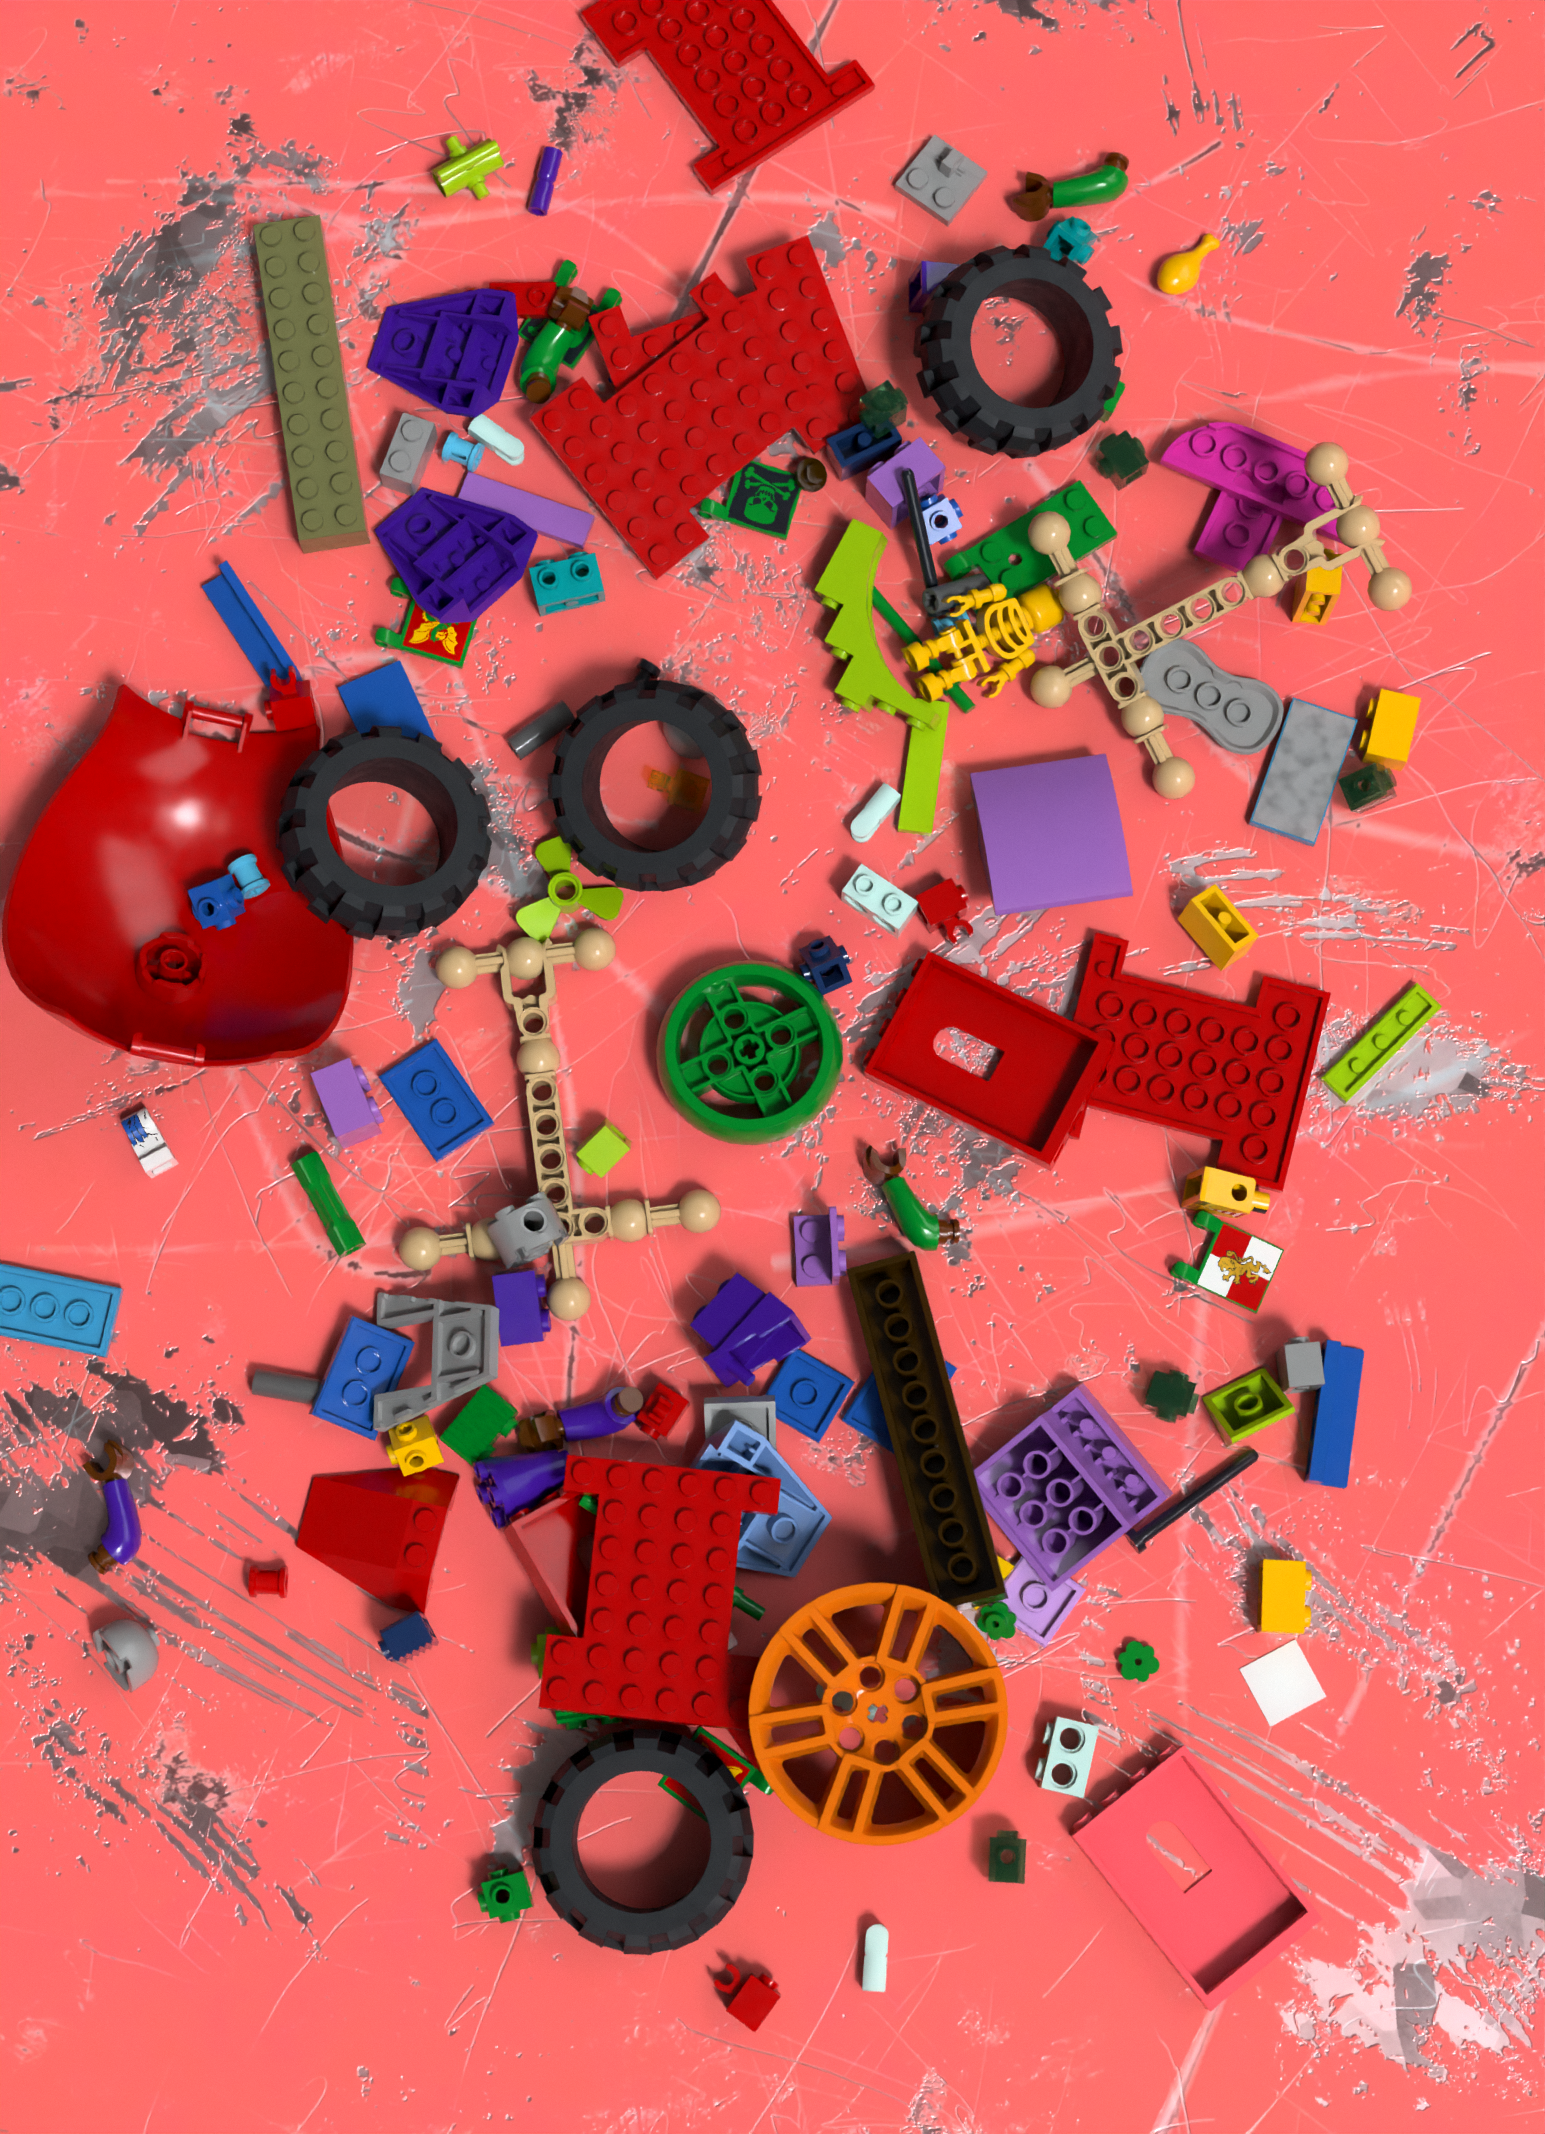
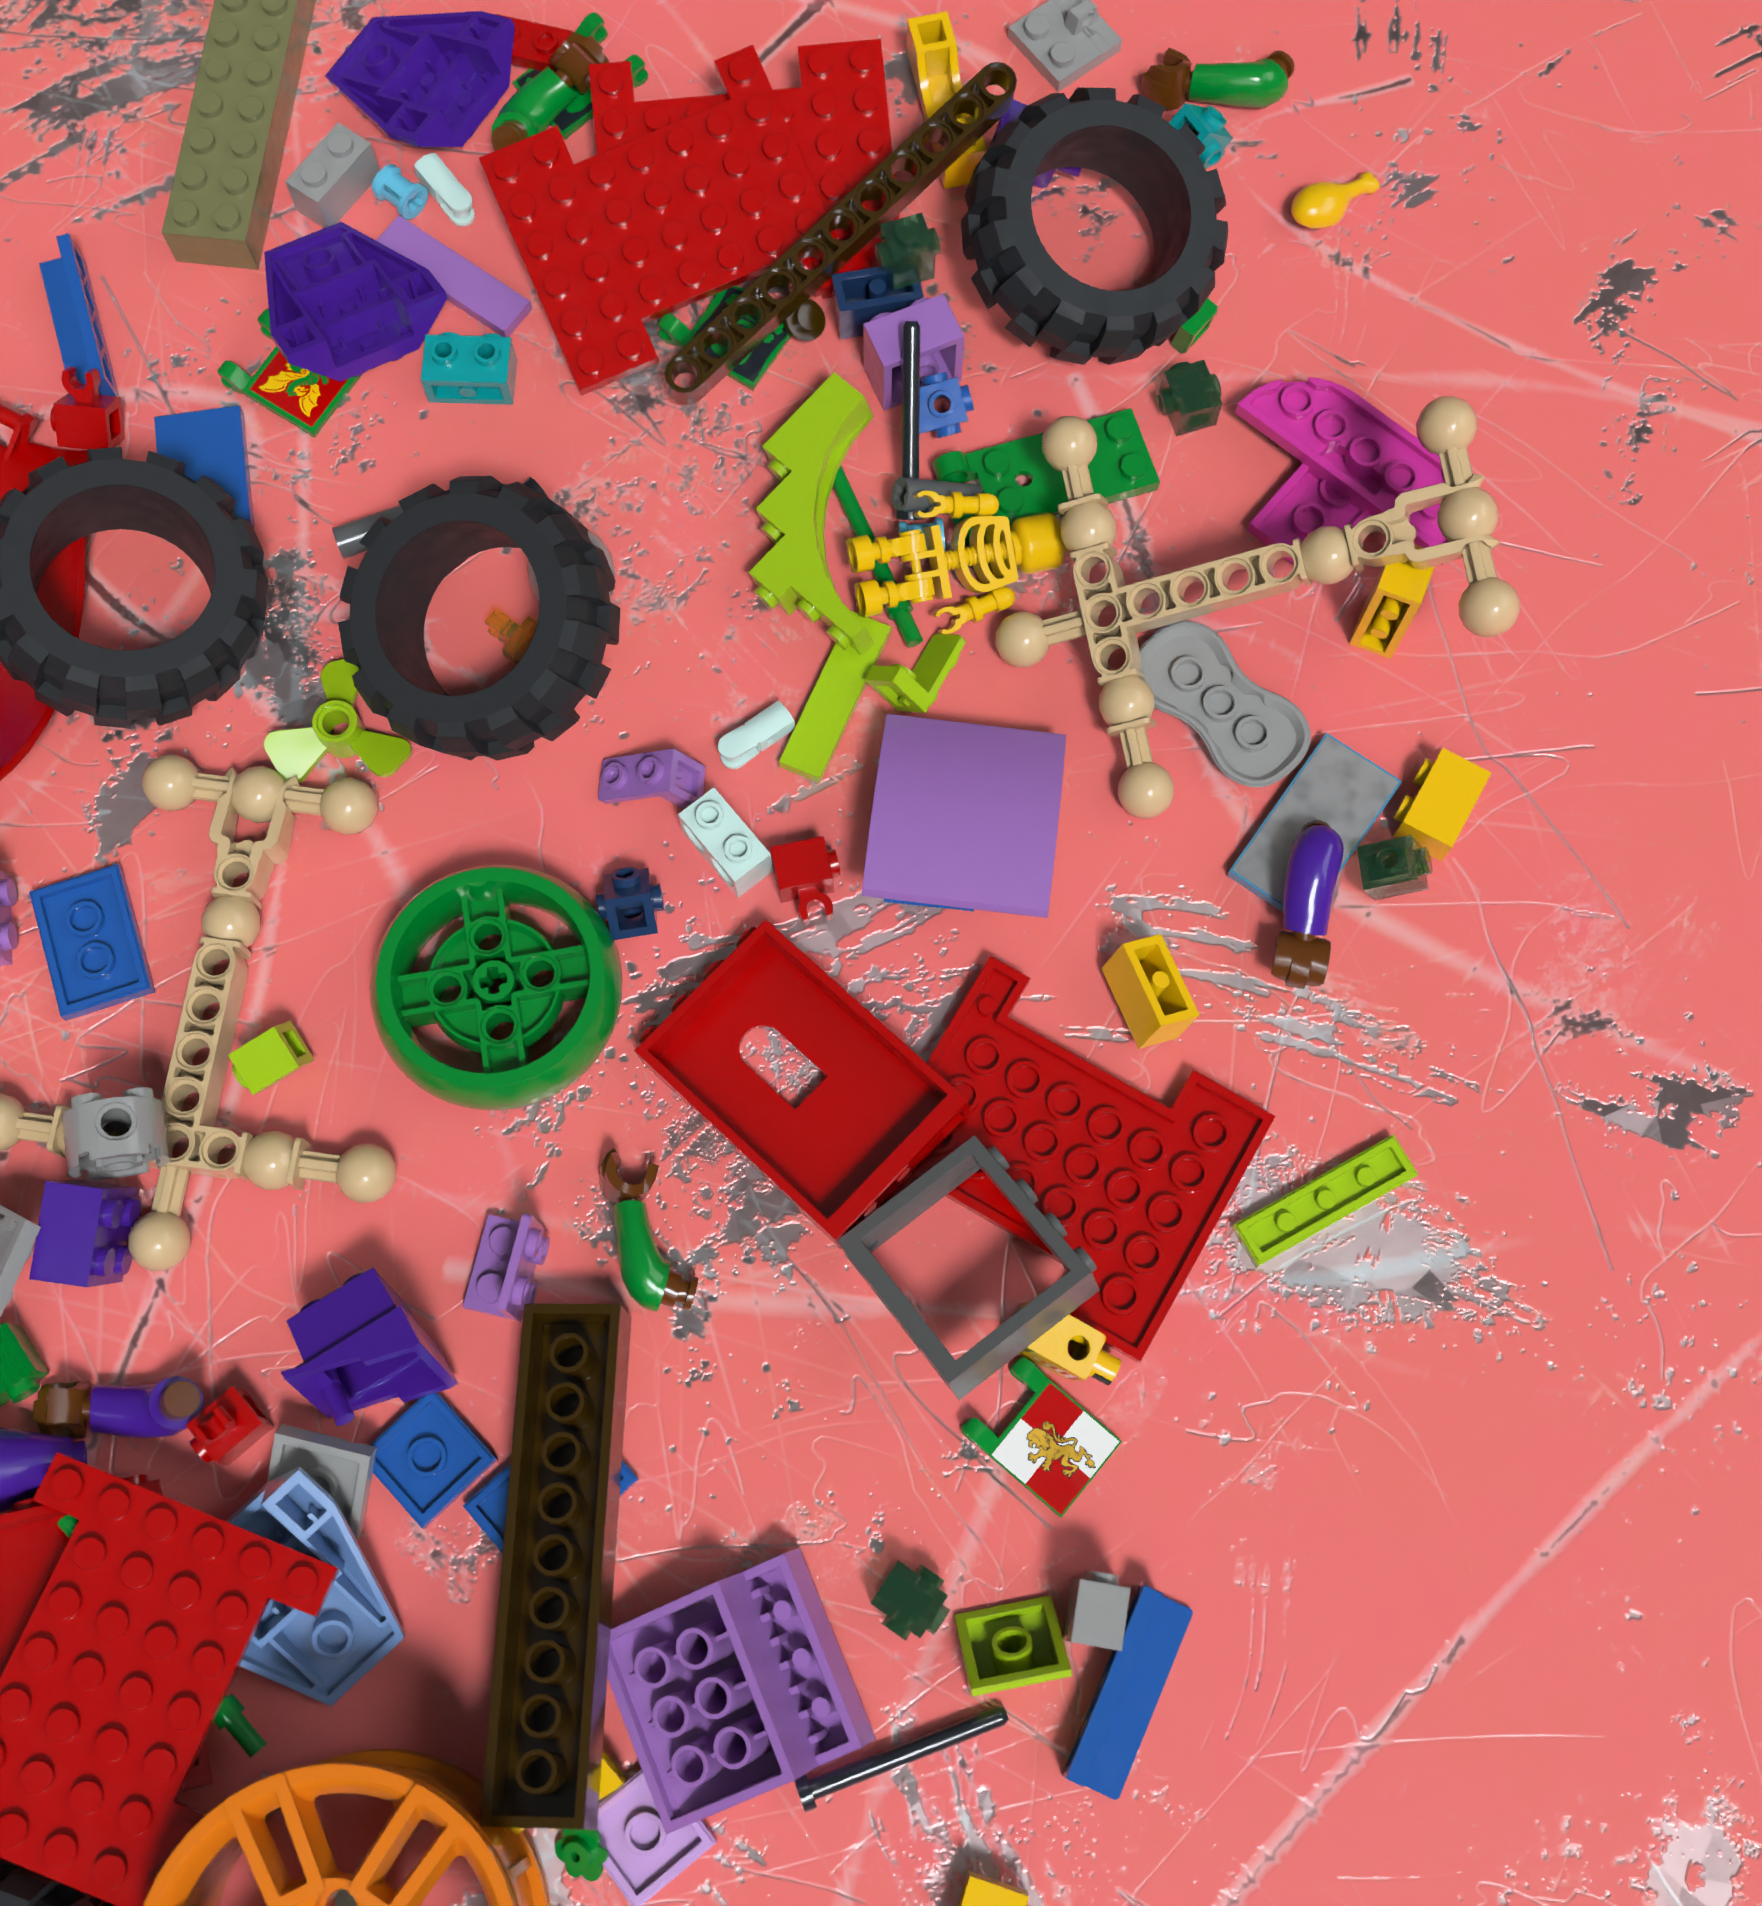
camera: 15 degrees right, 5 degrees down
none -> medium lavender bracket [598,748,706,809]
none -> dark brown beam [665,62,1017,406]
none -> dark grey window [837,1135,1099,1400]
none -> lime bracket [865,634,966,713]
none -> yellow arch [906,11,987,189]
none -> dark purple piece [1271,820,1344,989]

